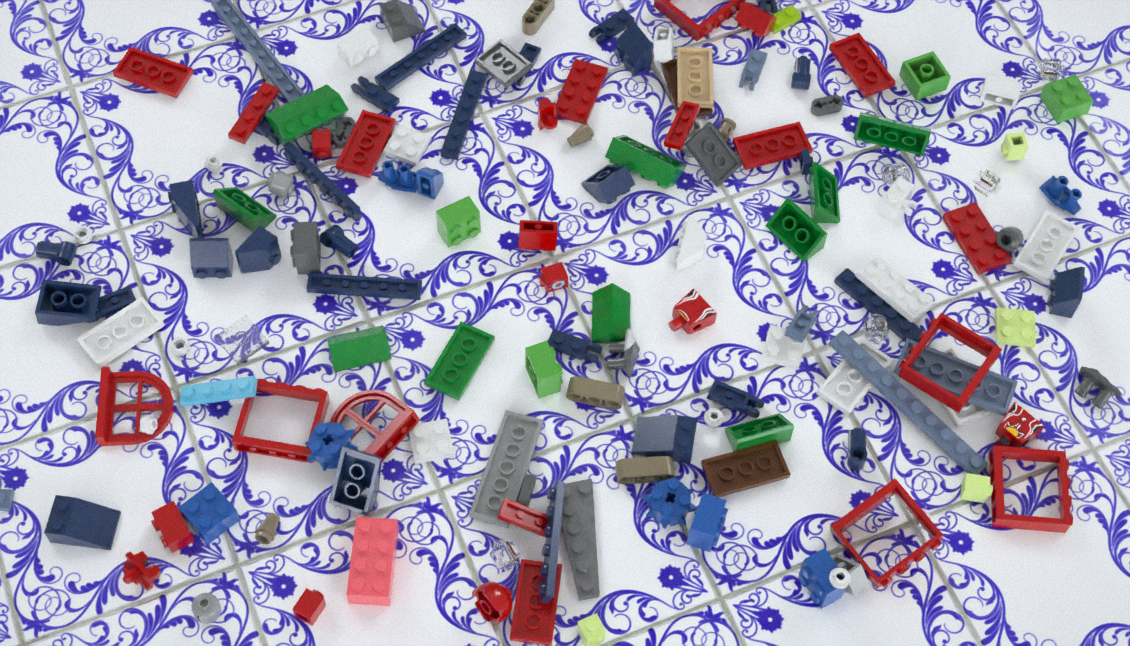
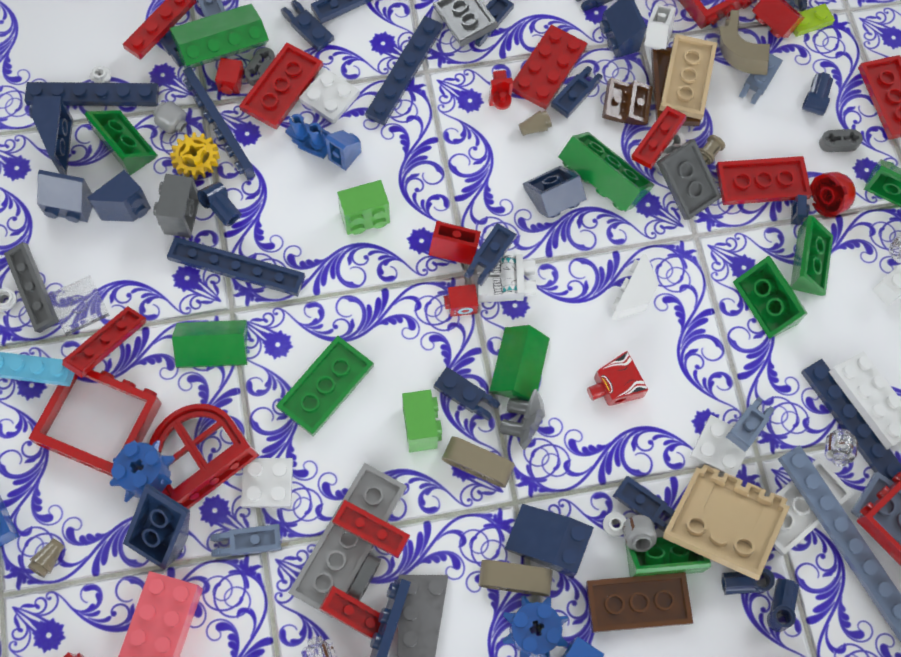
camera: 10 degrees right, 10 degrees up
none -> dark grey plate [4,242,59,333]
none -> dark blue plate [24,82,159,107]
none -> red tile [62,306,146,378]
none -> yellow gear [170,132,220,180]
none -> sand blue hinge [210,524,282,557]
none -> red plate [332,500,410,558]
none -> dark blue hinge [464,223,517,286]
none -> white hips [477,254,537,303]
none -> dark blue hinge [551,66,602,119]
none -> reddish brown slope [602,77,653,125]
none -> light grey head [622,515,657,552]
none -> tan hinge [663,464,790,581]
none -> dark tan arch [720,10,770,75]
none -> dark blue piece [721,568,775,595]
none -> red cylinder [810,172,856,217]

